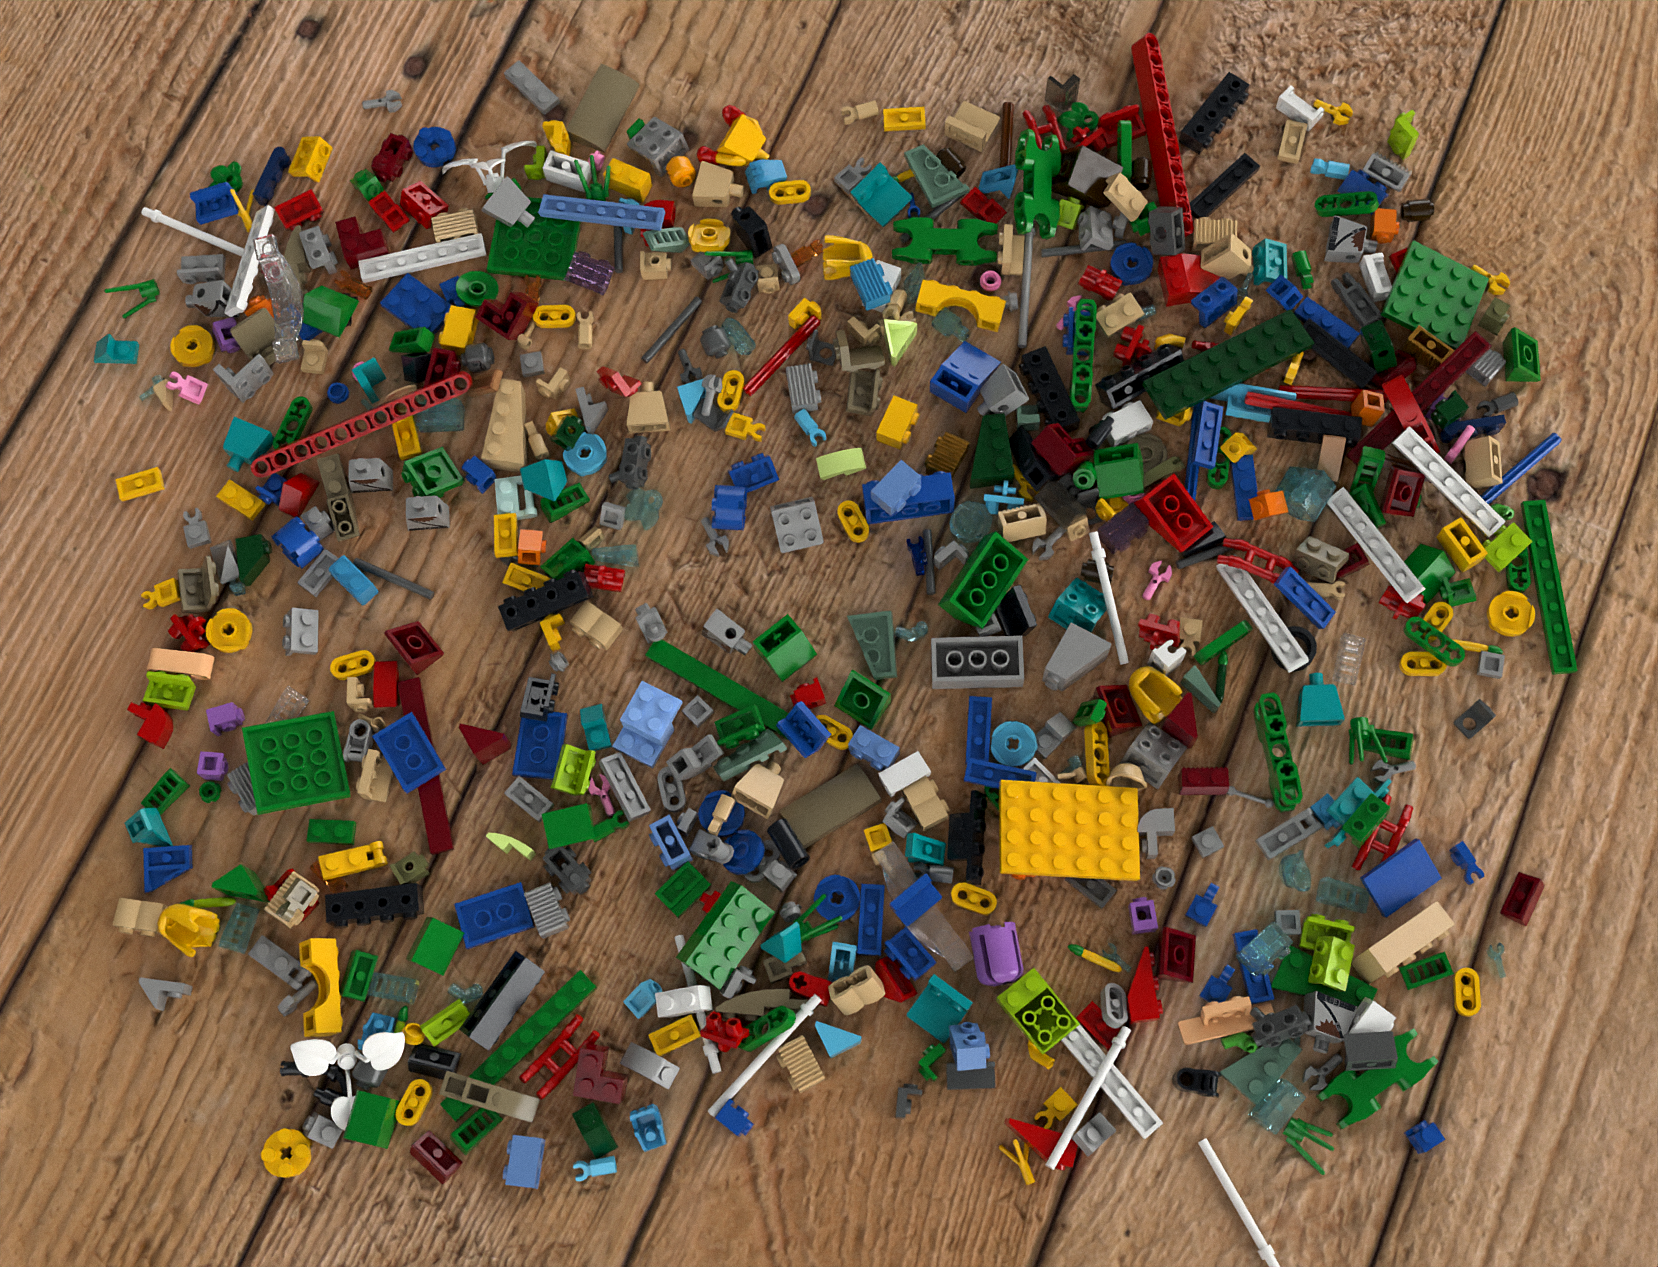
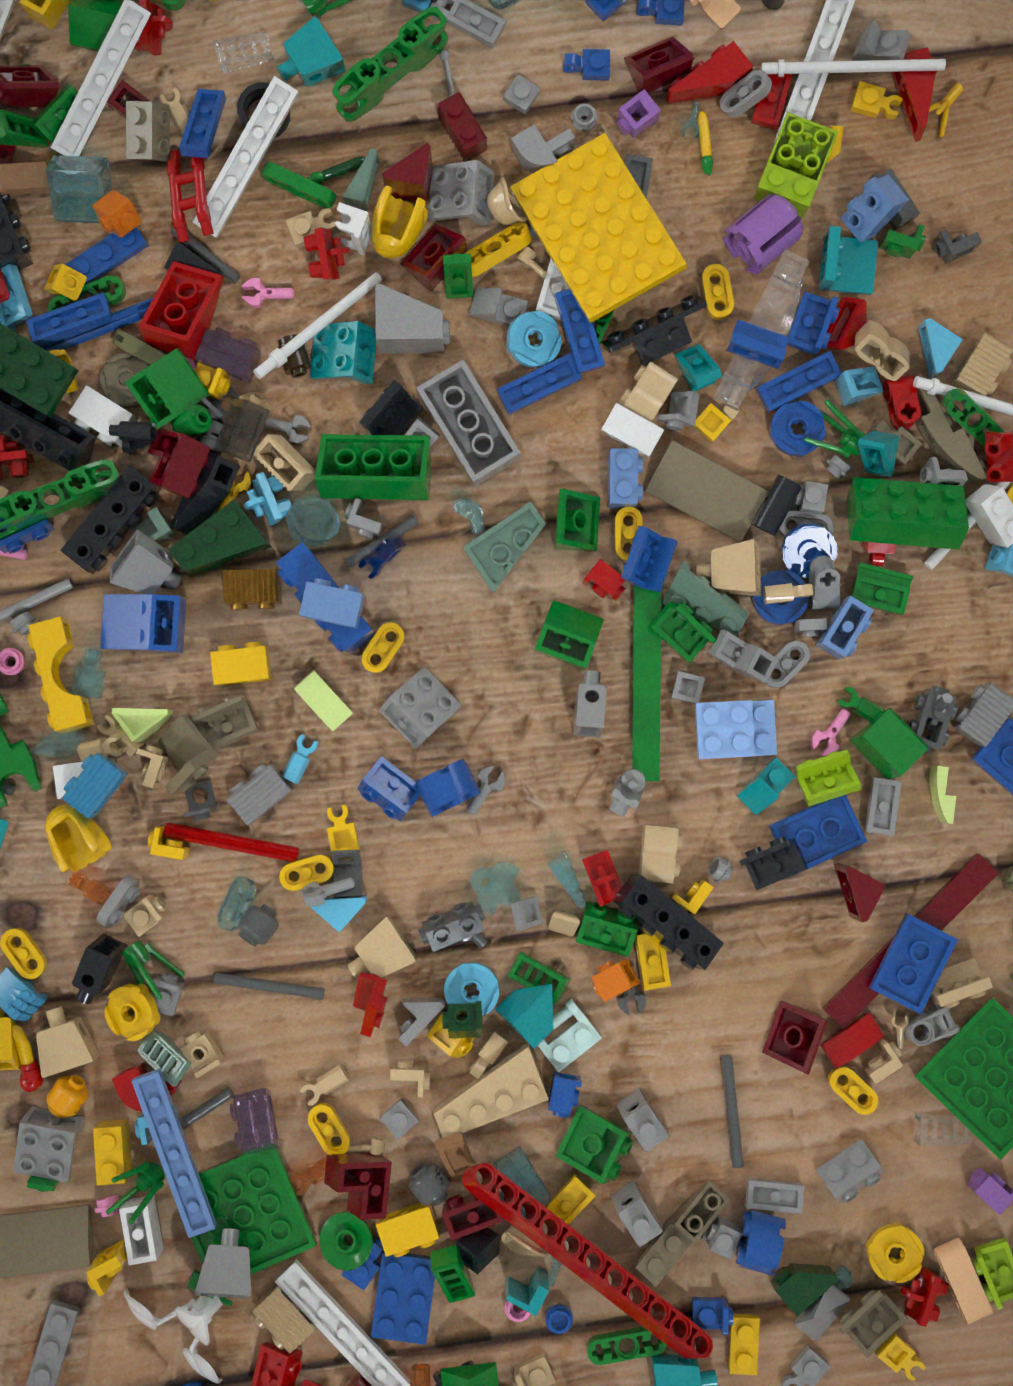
camera: 130 degrees left, 15 degrees up
red slope [279,473,320,518] -> none
dark azure brick [329,555,379,605] -> none
yellow plate [494,513,518,558] -> none
lime bracket [524,145,548,180] -> none
light grey plate [599,752,651,822] -> none
dark grey bar [678,349,703,385] -> none
dark grey brick [719,257,759,313] -> none
dark grey bar [912,861,954,884] -> none
clear light blue hand [1058,755,1082,781] -> none

